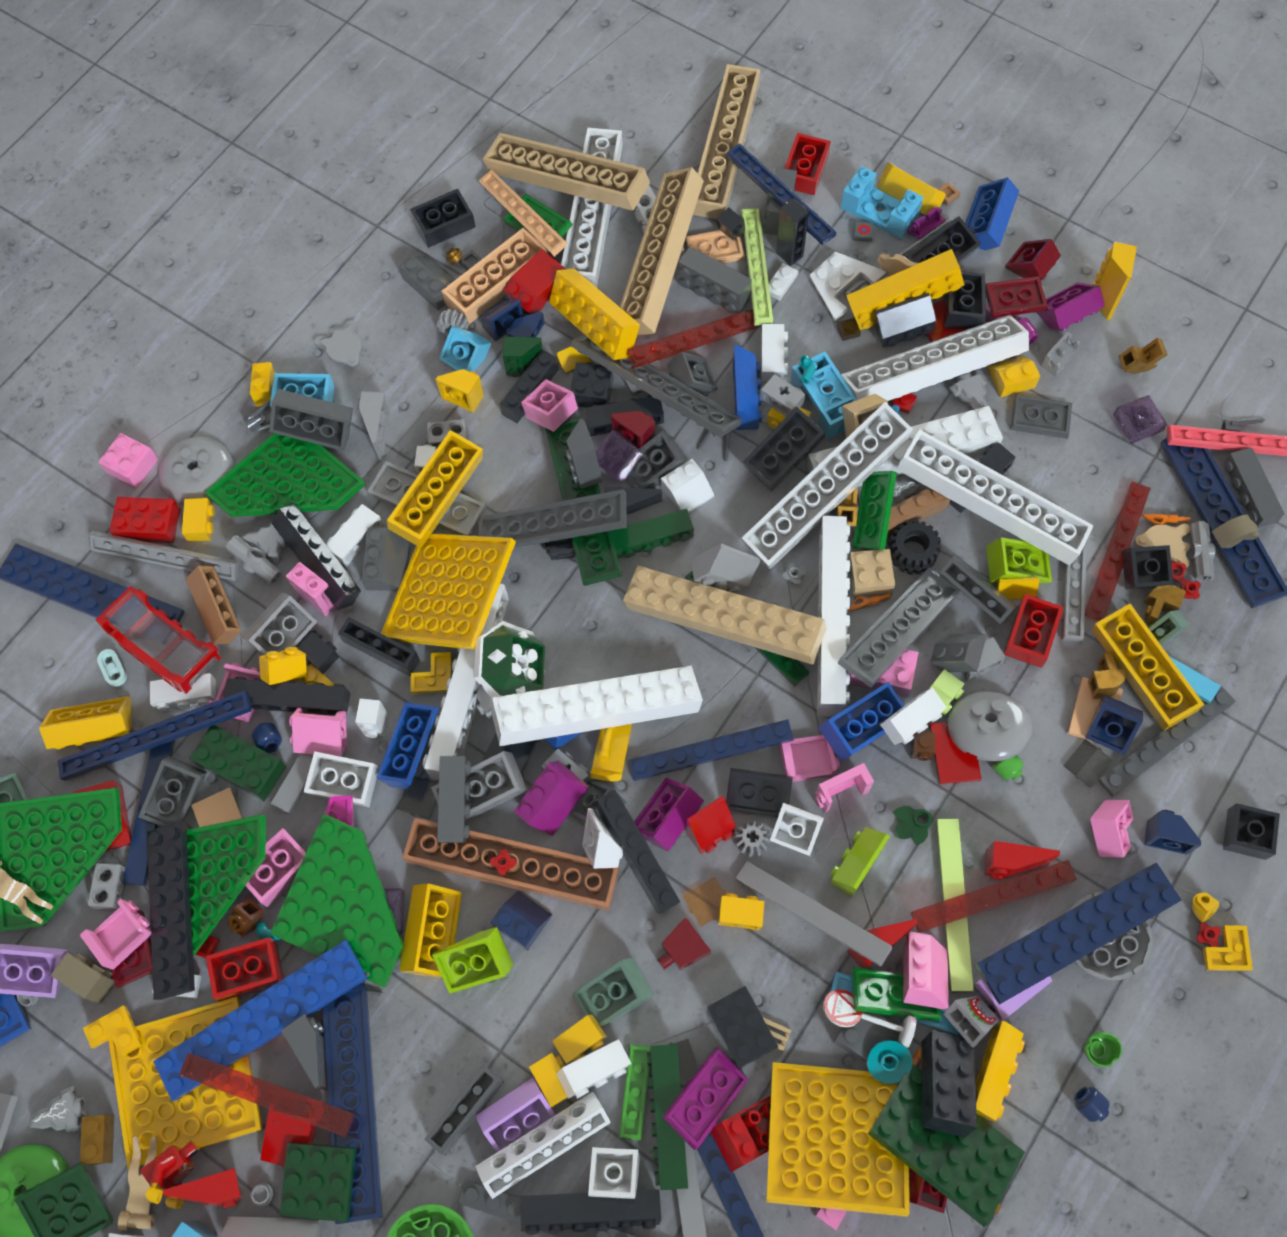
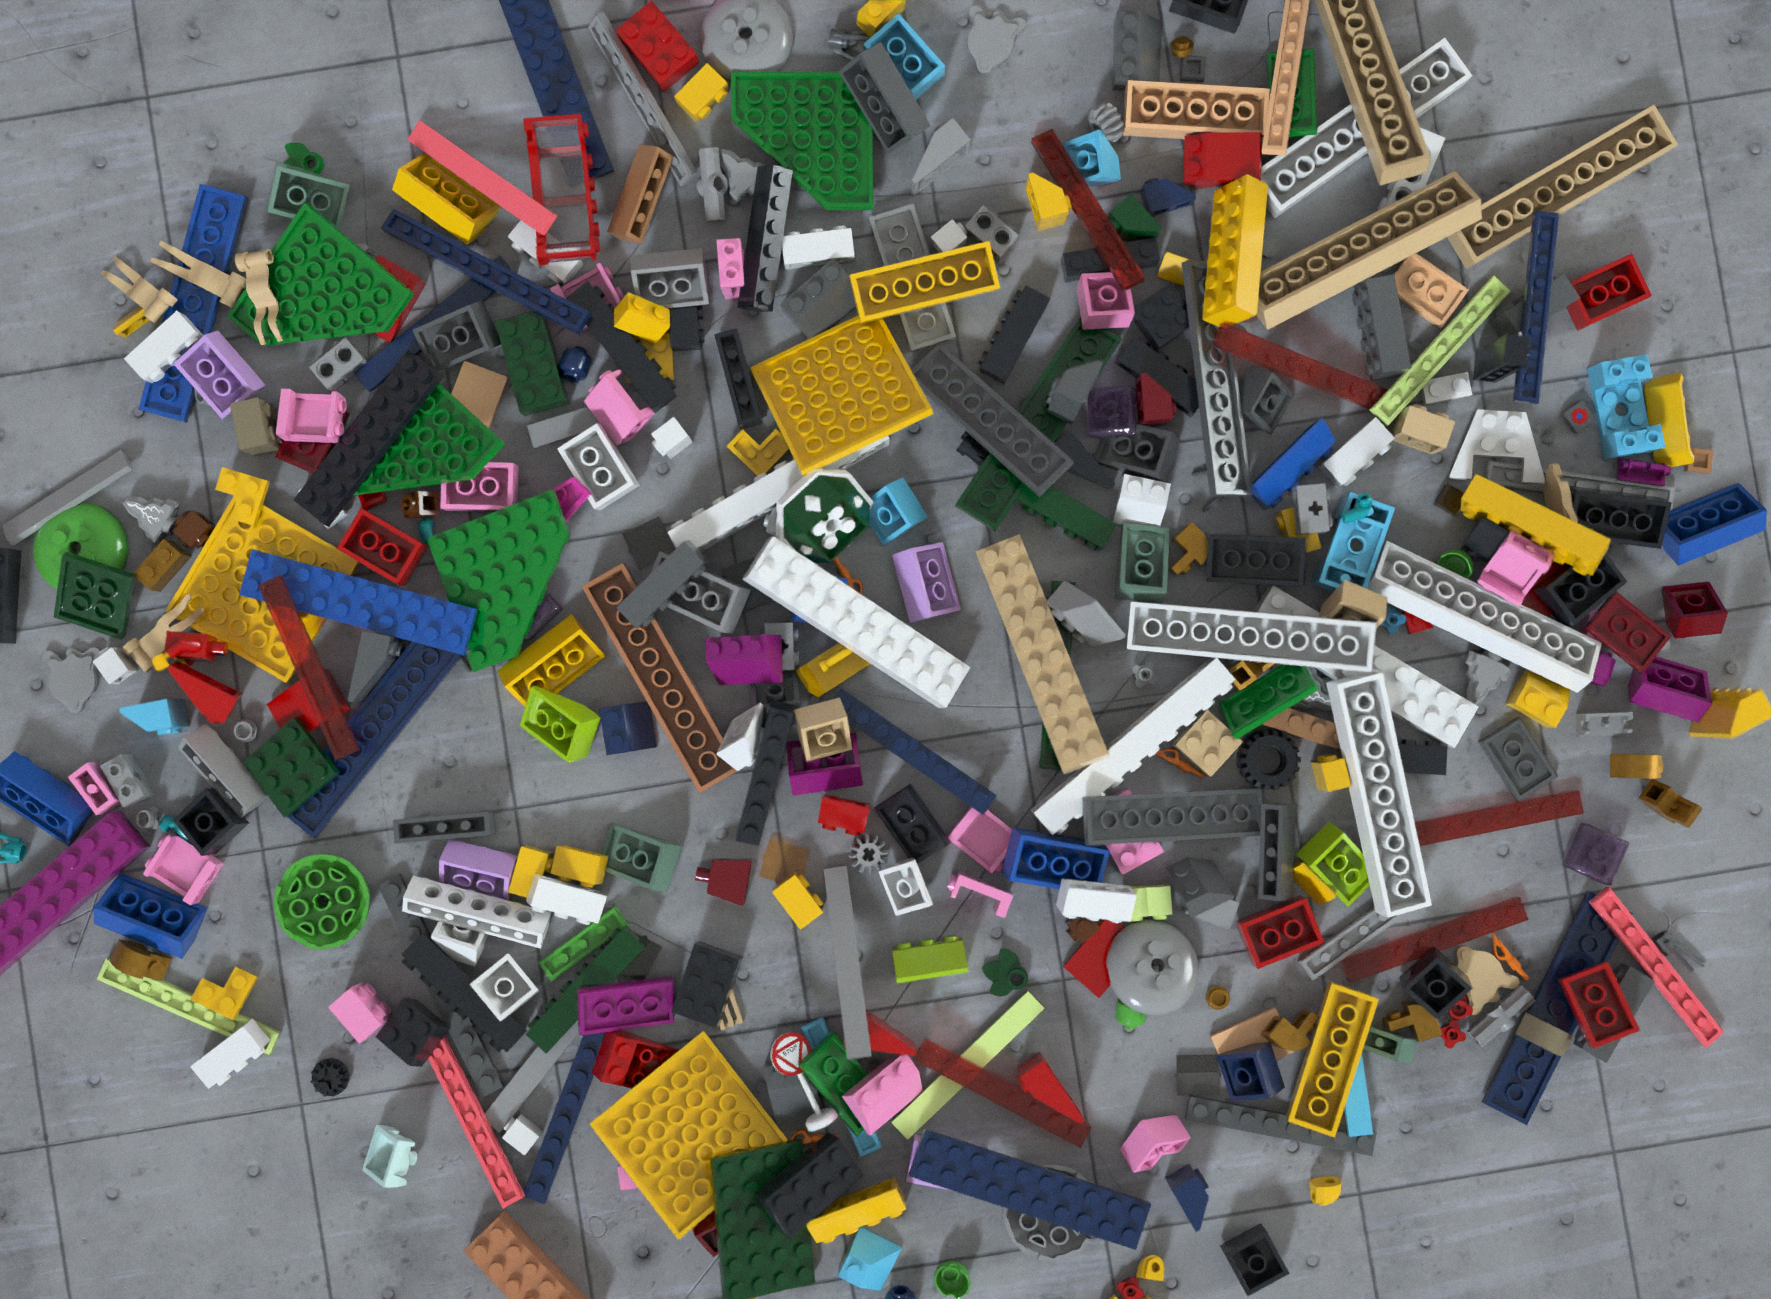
camera: 45 degrees right, 20 degrees up
light aqua plate [97,649,127,687] -> none
blue slope [376,702,439,790] -> none
dark blue slope [480,298,523,342] -> none
red plate [490,849,516,875] -> none
black brick [716,207,745,240] -> none
teal dish [867,1040,913,1084] -> none
light grey torso [944,996,999,1048] -> none
none -> reddish brown brick [173,510,216,549]
none -> coral tile [407,120,557,236]
none -> white slope [431,921,488,967]
none -> tan brick [794,697,852,762]
none -> medium azure slope [838,1226,902,1291]
none -> medium azure slope [869,477,928,546]
none -> lavender slope [892,542,961,623]
none -> black brick [978,285,1051,385]
none -> clear red plate [1031,129,1145,292]
none -> sand green slope [1115,523,1169,603]
none -> pearl gold brick [1168,522,1208,576]
none -> pearl gold plate [1206,986,1230,1010]
none -> yellow piece [1309,1176,1342,1206]
none -> yellow brick [1311,754,1351,792]
none -> tan brick [1390,404,1455,455]
none -> clear red plate [1414,790,1584,846]
none -> bright green hair [1437,549,1474,579]
none -> bright pink panel [1477,530,1555,606]
none -> red brick [1558,961,1640,1049]
none -> pearl gold brick [1610,753,1663,779]

